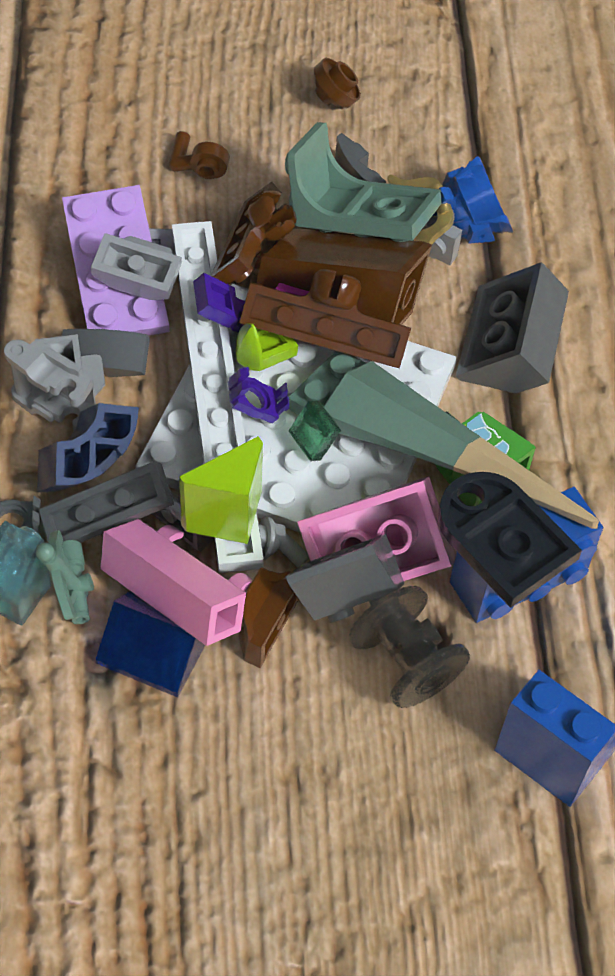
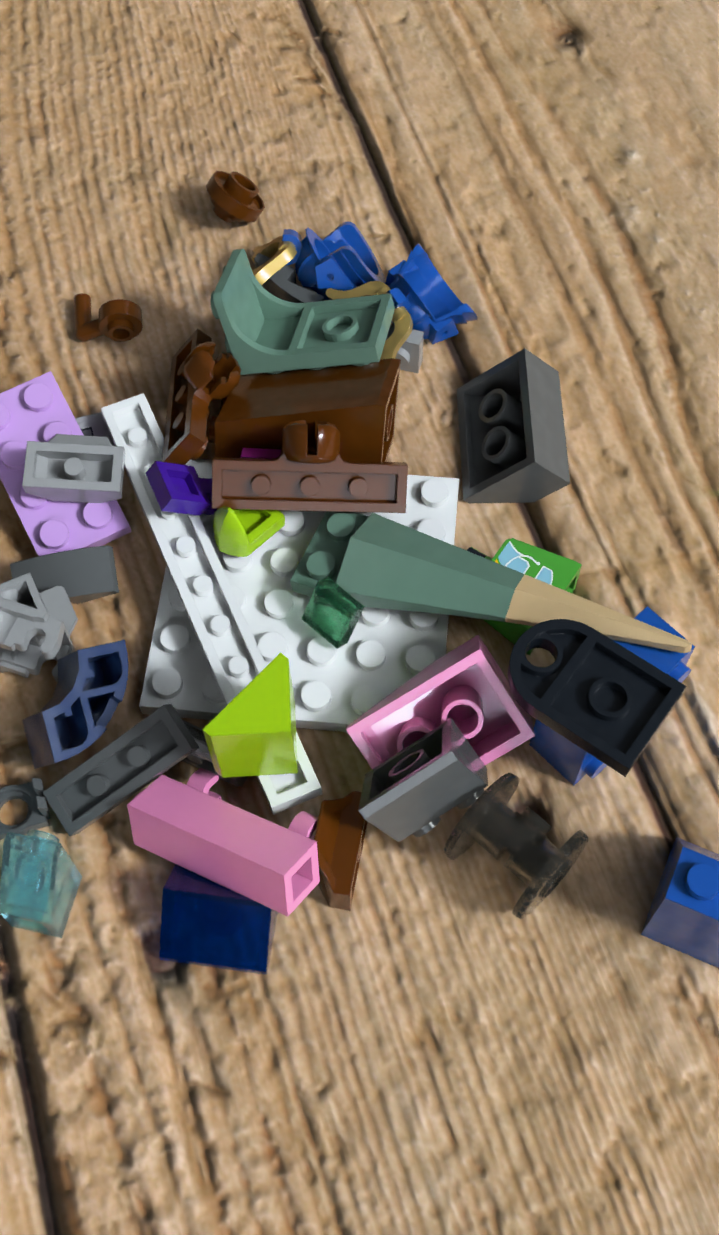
camera: 10 degrees left, 5 degrees up
sand green piece [36,530,94,624] -> none
dark purple piece [228,367,289,424] -> none
light grey plate [258,517,309,568] -> none
none -> blue helmet [251,221,385,300]

